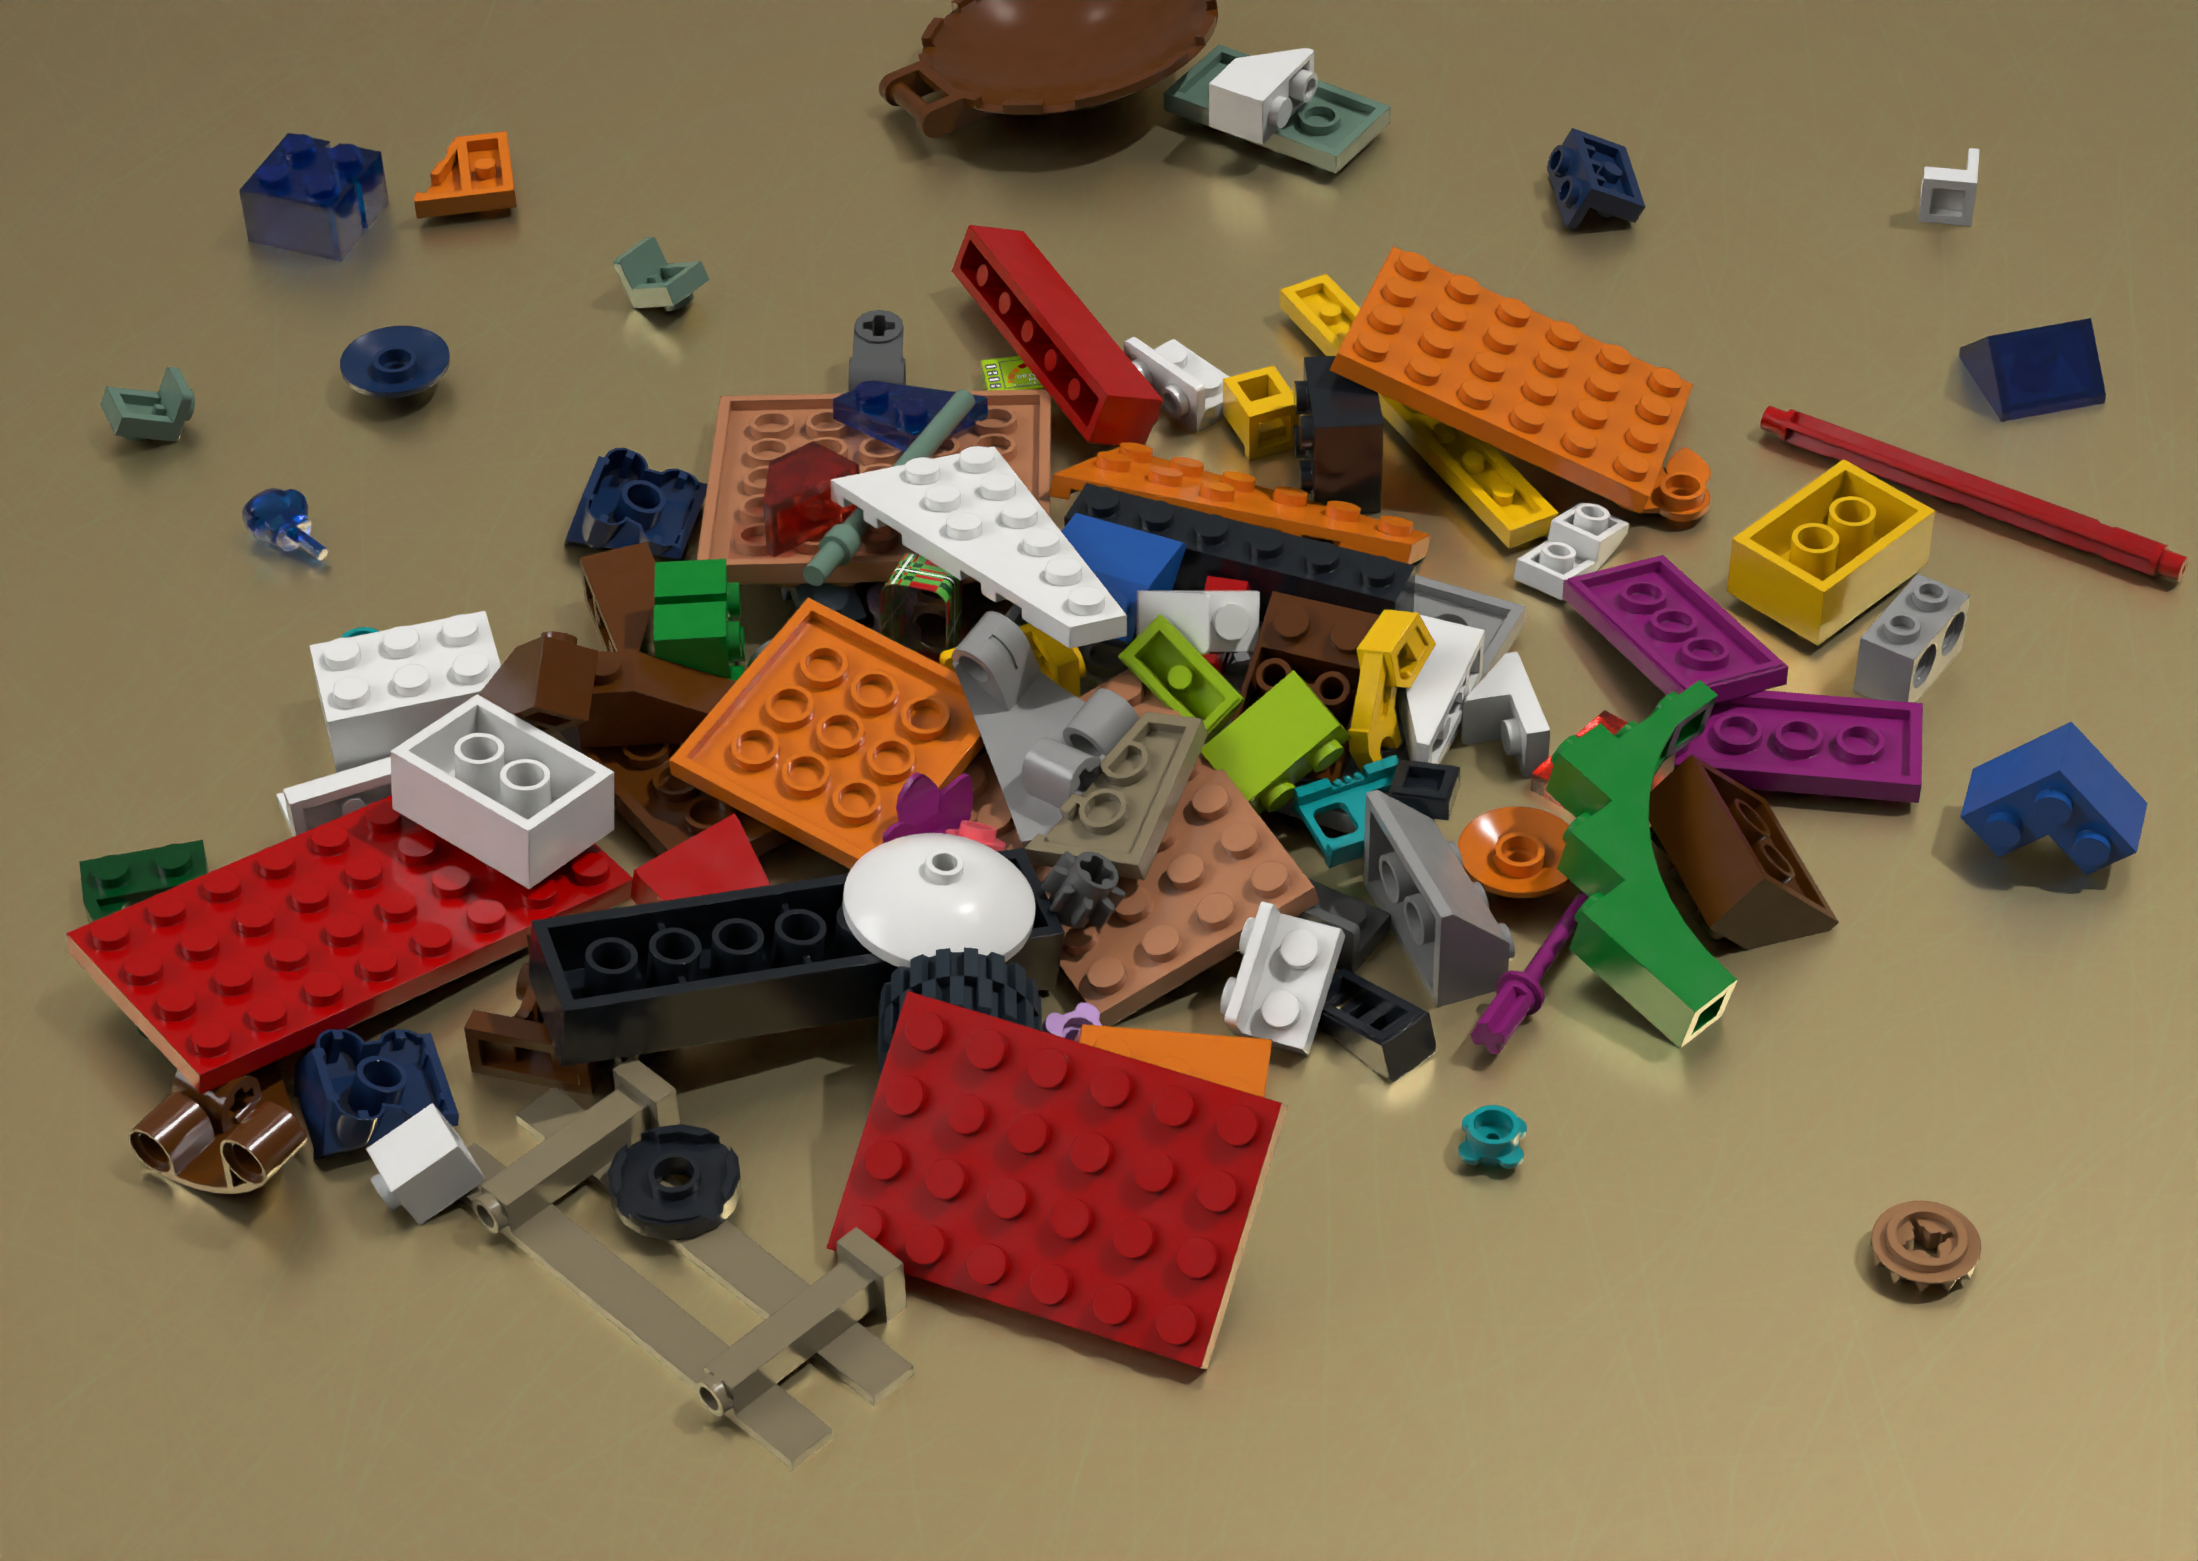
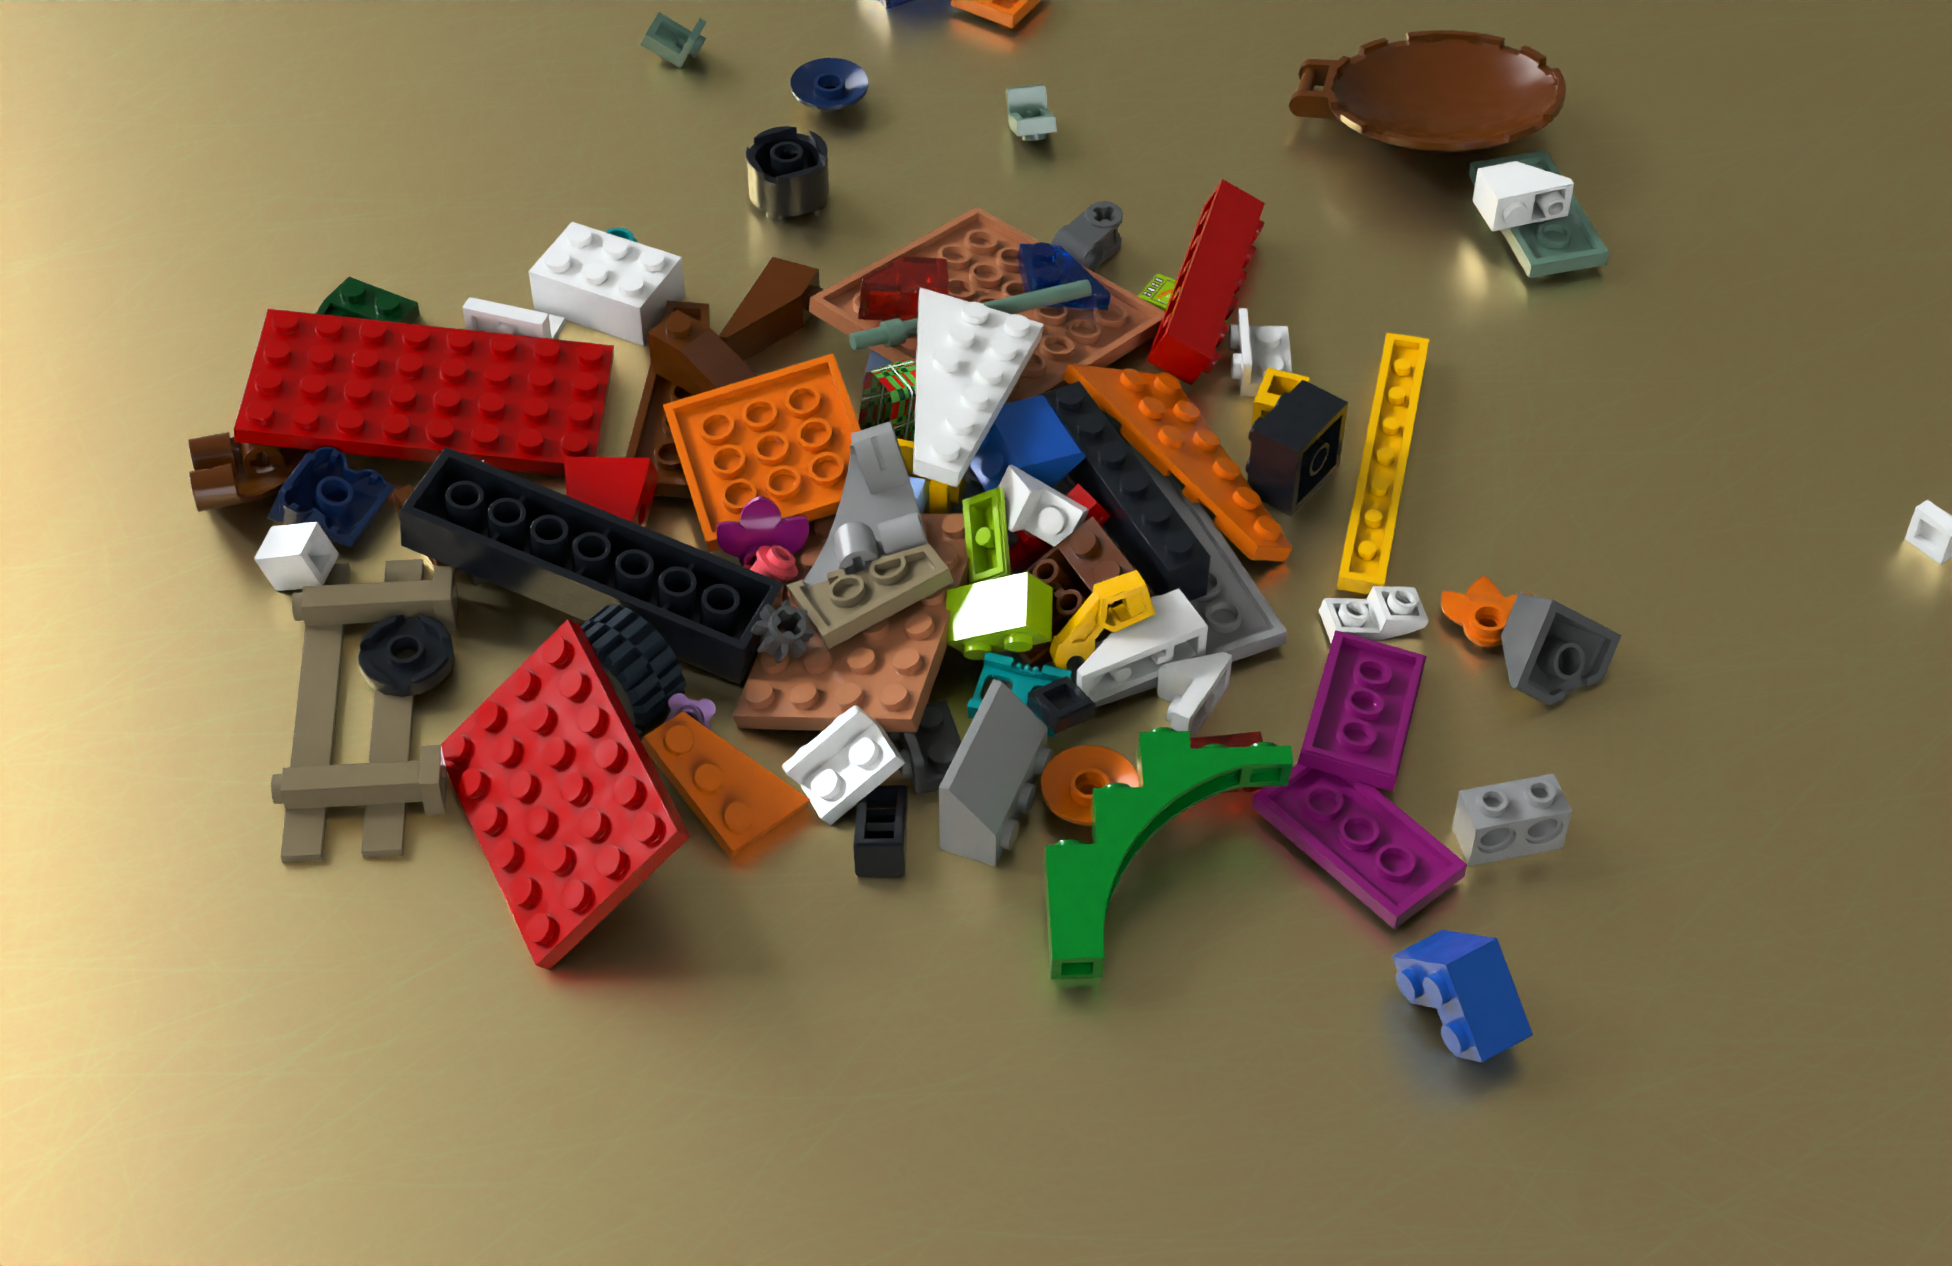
camera: 40 degrees right, 5 degrees up
clear blue piece [242,488,328,560] -> none
white brick [390,694,614,889] -> none
reddish brown slope [478,631,599,735] -> none
dark blue slope [564,448,707,559] -> none
green piece [653,558,746,681] -> none
white dish [842,833,1036,968] -> none
orange plate [1330,246,1694,514] -> none
teal plate [1458,1105,1527,1169] -> none
magenta piece [1470,891,1589,1054] -> none
dark blue bracket [1547,128,1645,230] -> none
reddish brown slope [1649,754,1839,950] -> none
yellow brick [1727,459,1935,646] -> none
red piece [1760,406,2189,582] -> none
medium nougat gear [1870,1201,1981,1293] -> none
clear blue slope [1959,318,2106,422] -> none
none -> black brick [746,126,829,221]
none -> dark grey slope [1501,593,1622,705]

